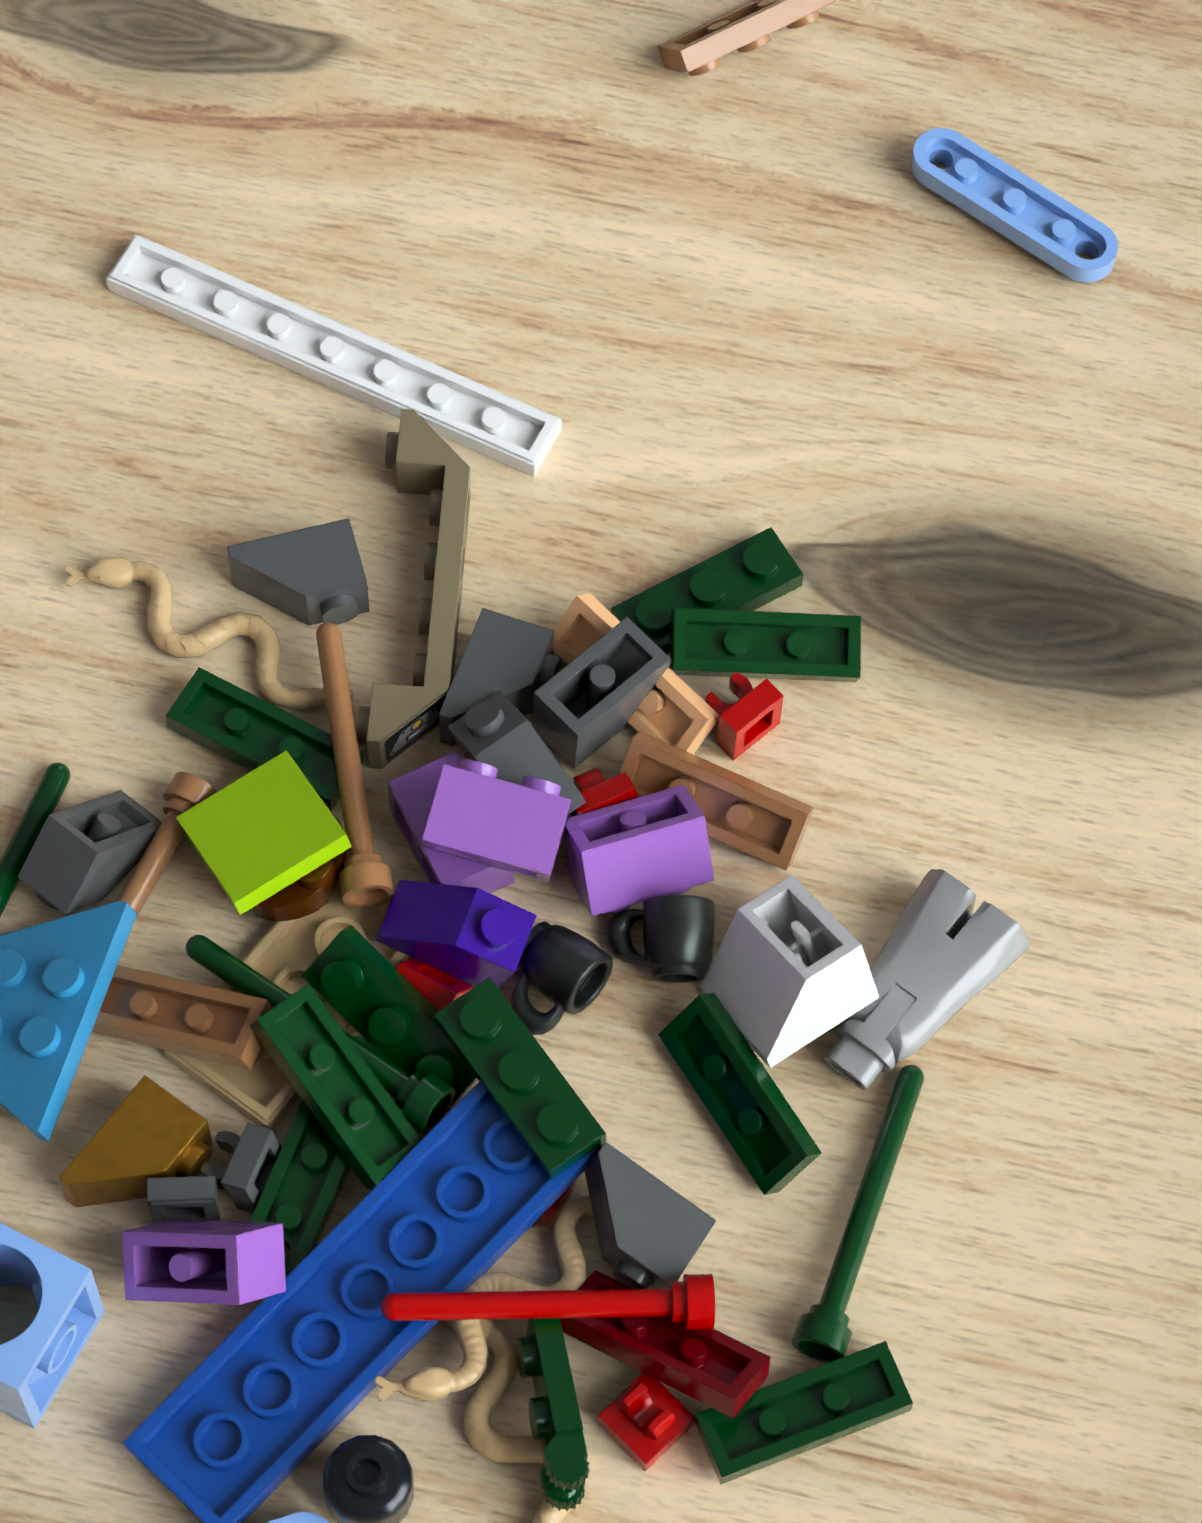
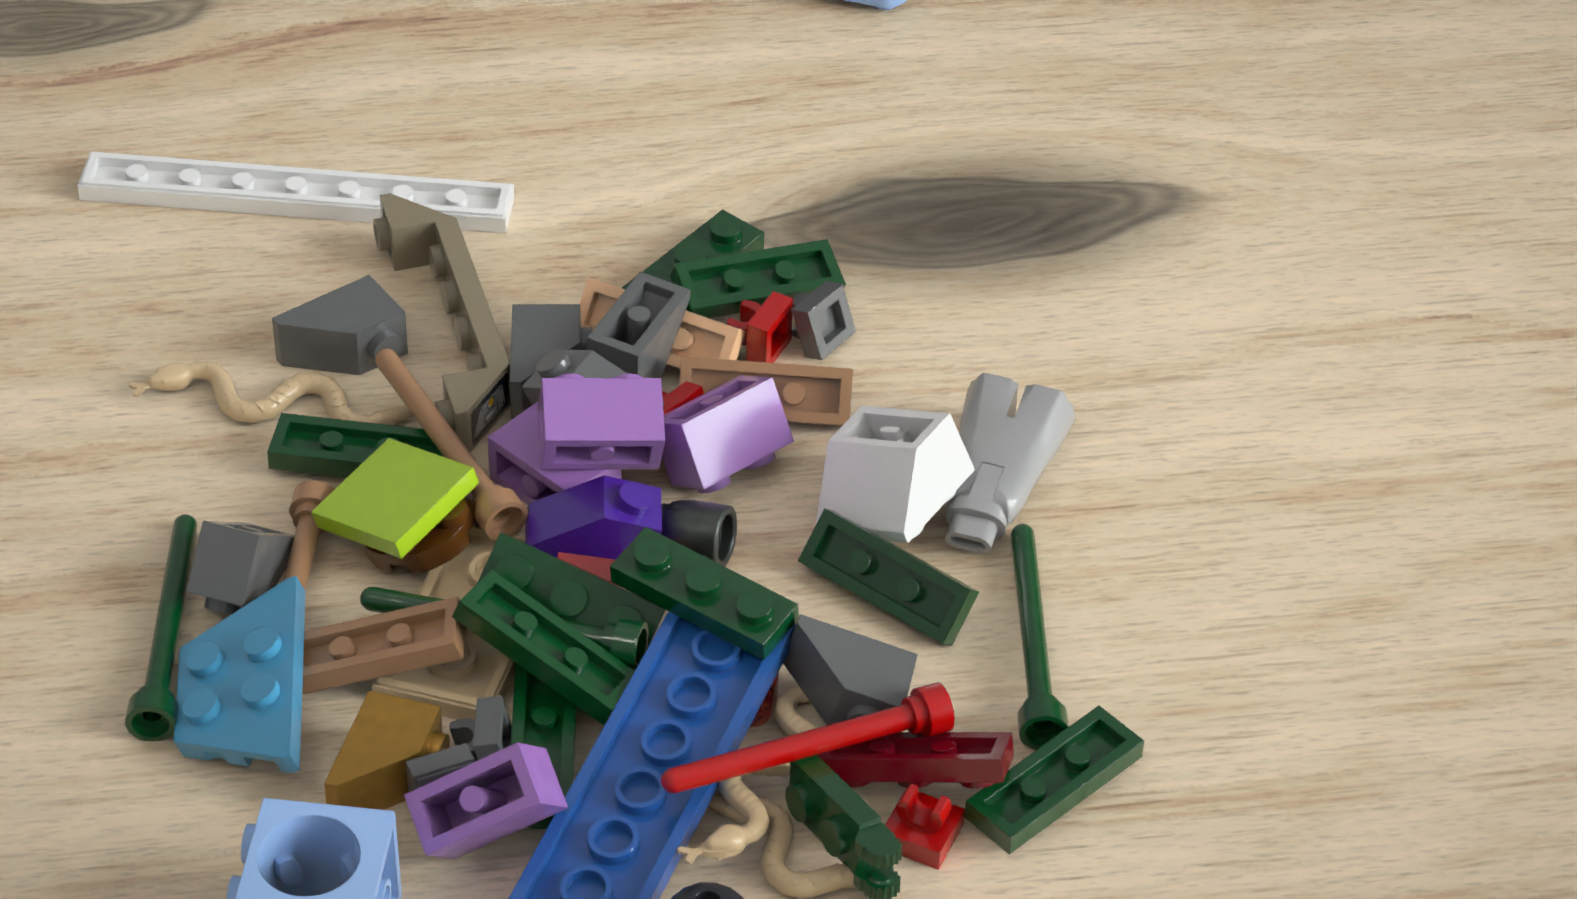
camera: 20 degrees left, 20 degrees down
pearl dark grey piece [605,895,715,983] -> none
none -> dark grey tile [791,281,856,360]

